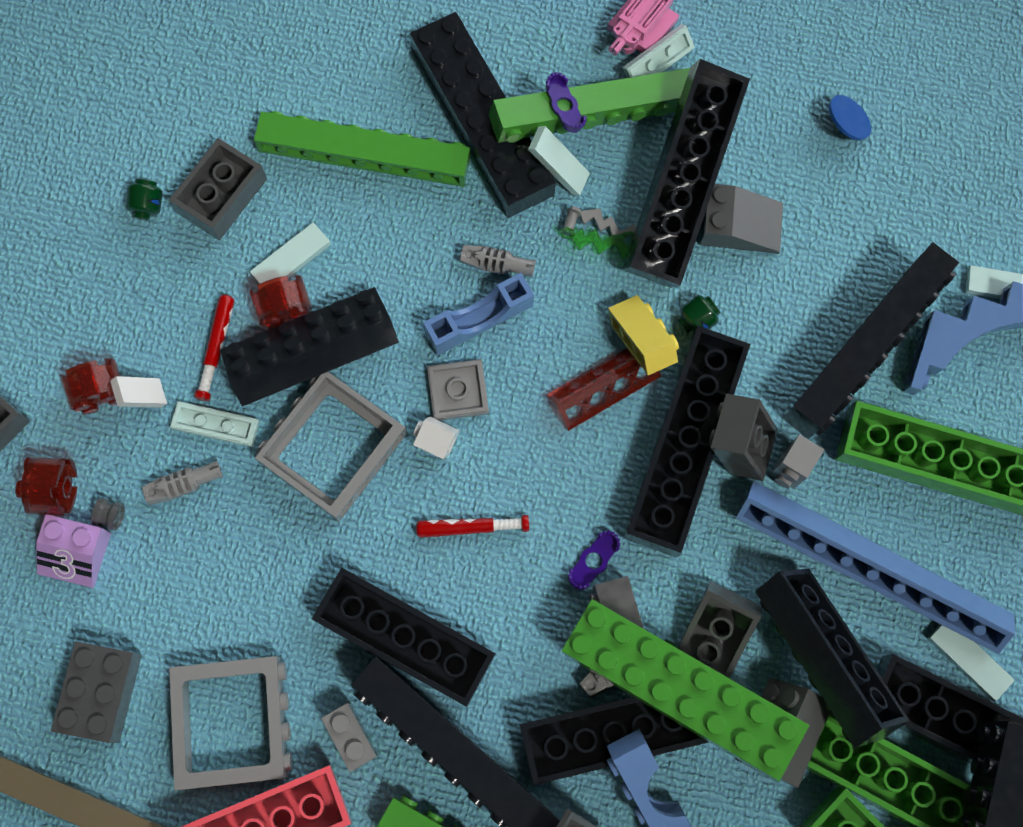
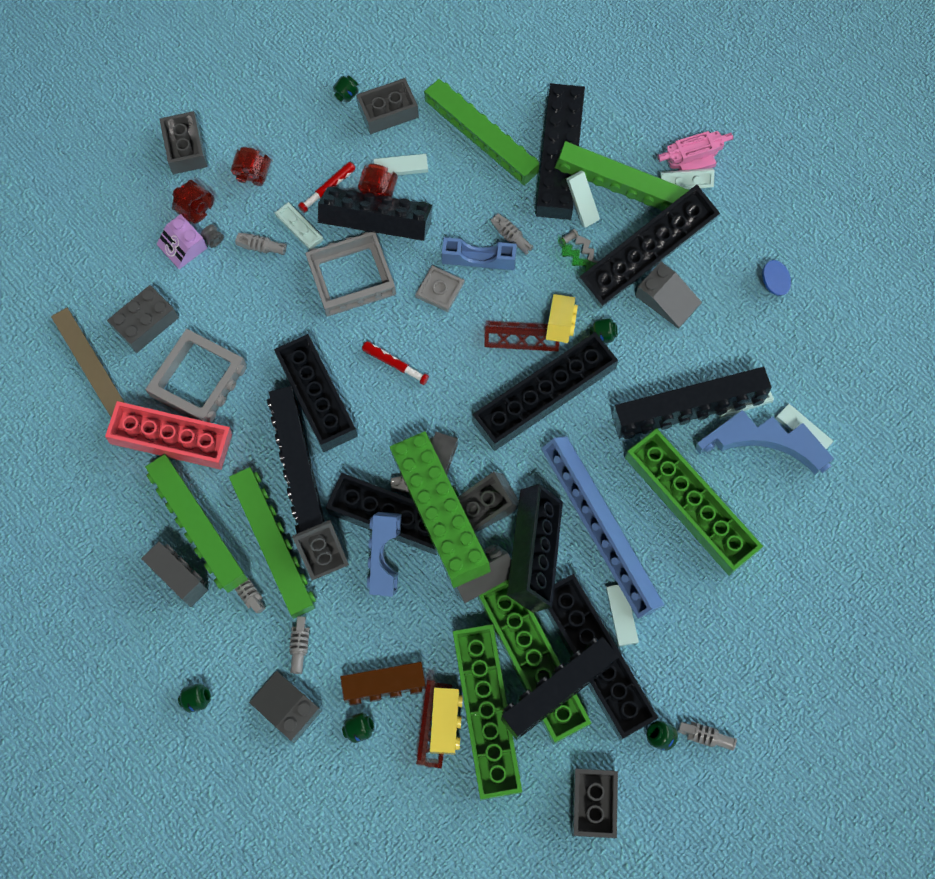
camera: 40 degrees right, 5 degrees down
white tile [110,376,167,408] -> none
light grey brick [321,703,379,772] -> none
white brick [413,417,460,460] -> none
dark purple piece [545,72,587,133] -> none
dark purple piece [568,530,621,590] -> none
dark grey brick [709,394,778,481] -> none
light grey brick [770,434,824,489] -> none

